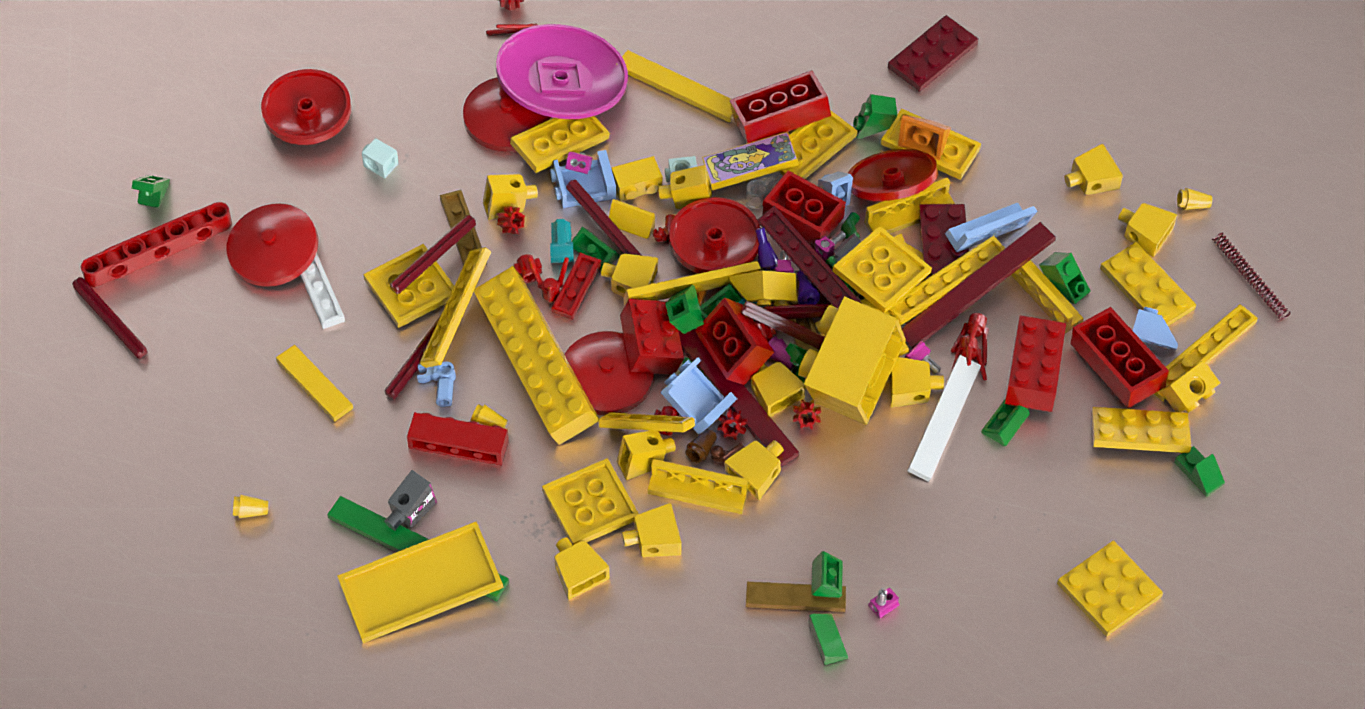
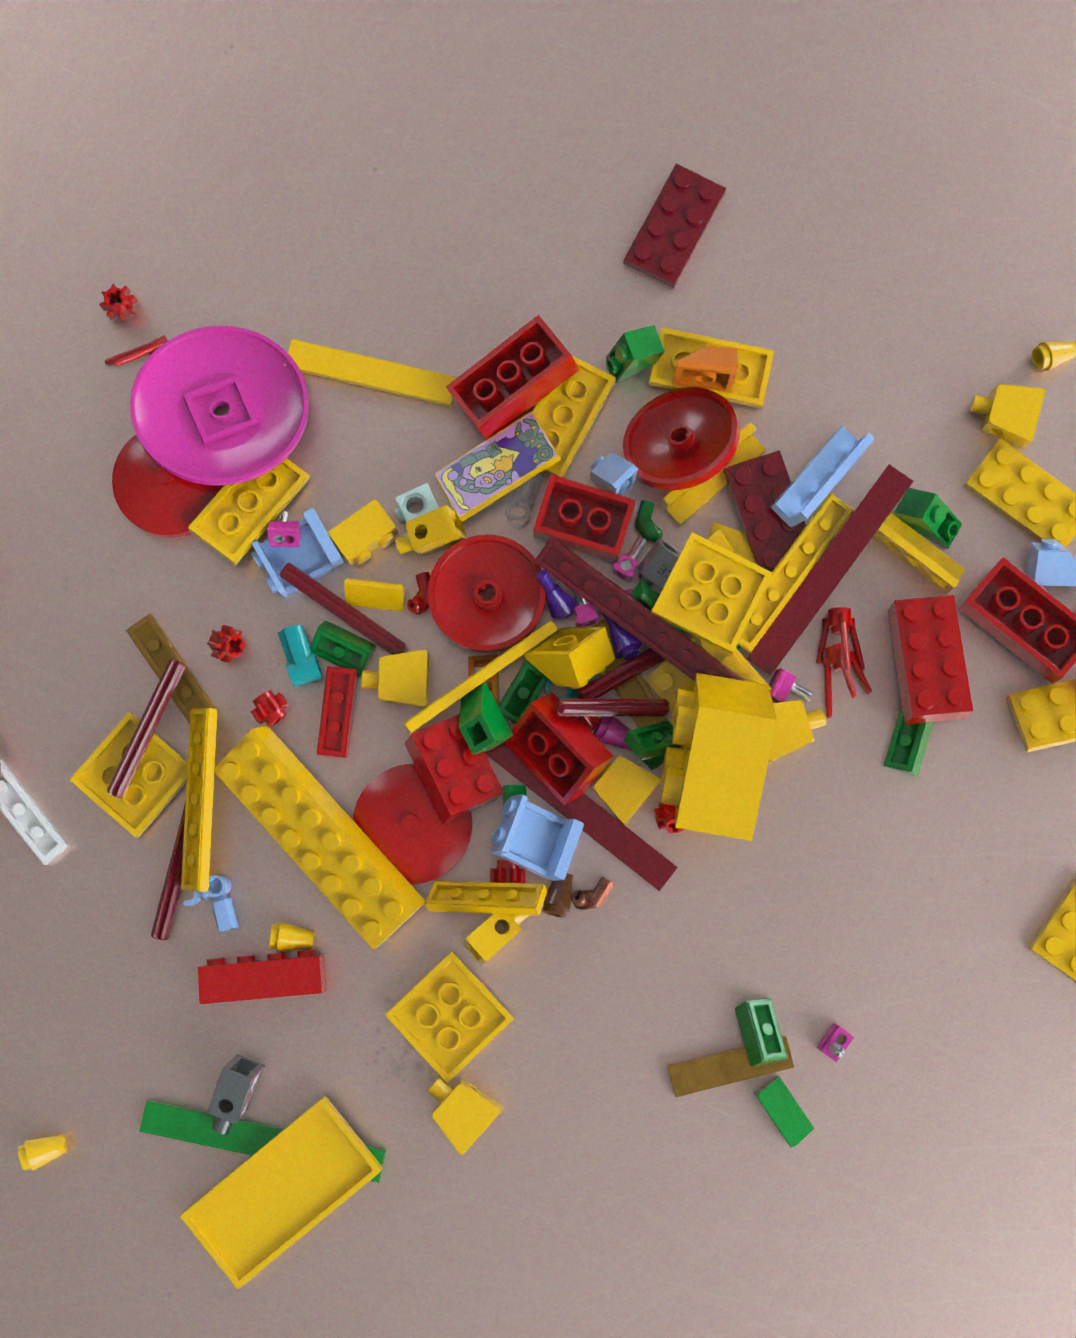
camera: 10 degrees left, 25 degrees up
yellow tile [276,344,353,422] -> none
light aqua brick [362,138,399,179] -> none
yellow torso [482,174,538,220] -> none
red plant [528,255,569,303] -> none
yellow torso [622,503,682,557] -> none
yellow fence [647,459,748,514] -> none
red gear [717,409,748,440] -> none
yellow torso [724,440,784,500] -> none
white tile [907,355,981,482] -> none
yellow torso [1064,144,1123,195] -> none

